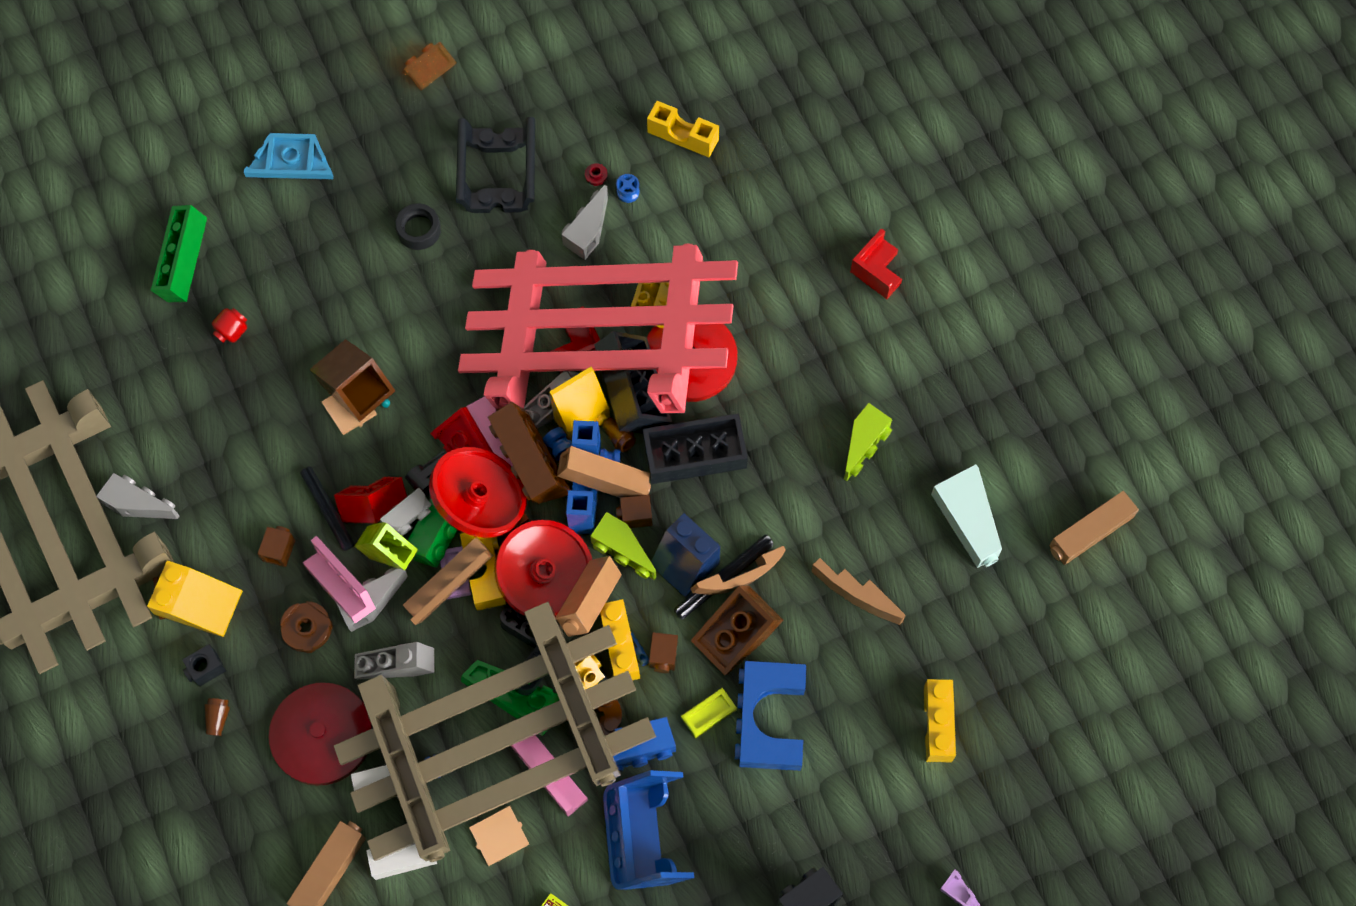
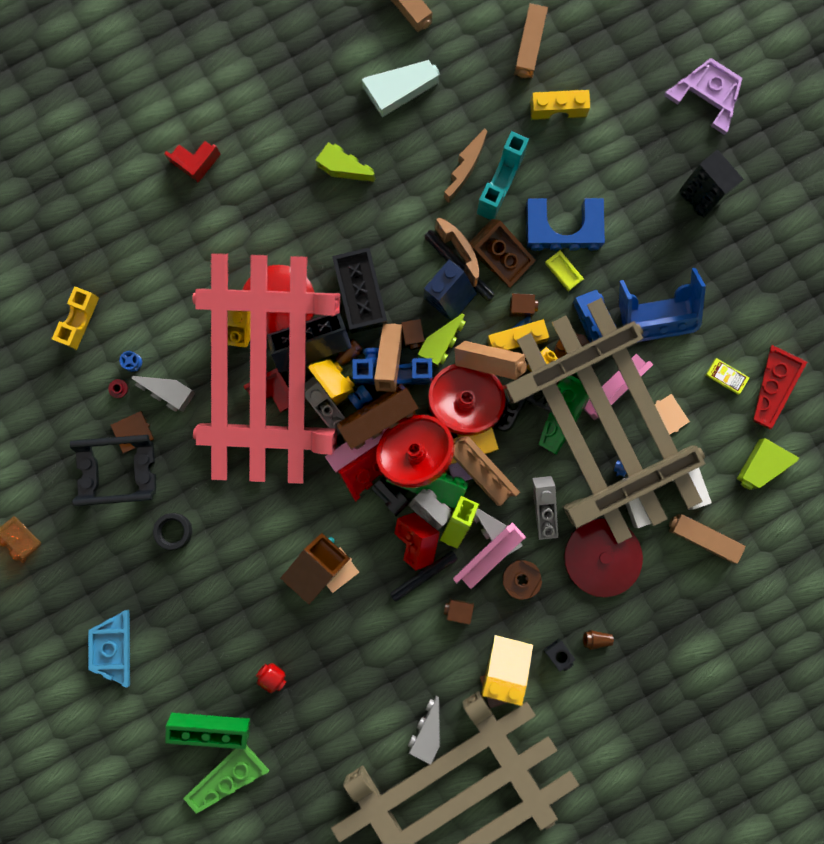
camera: 90 degrees left, 15 degrees up
none -> reddish brown piece [111,411,154,453]
none -> bright green wing [183,746,270,814]
none -> teal arch [477,131,529,220]
none -> medium nougat brick [514,4,548,78]

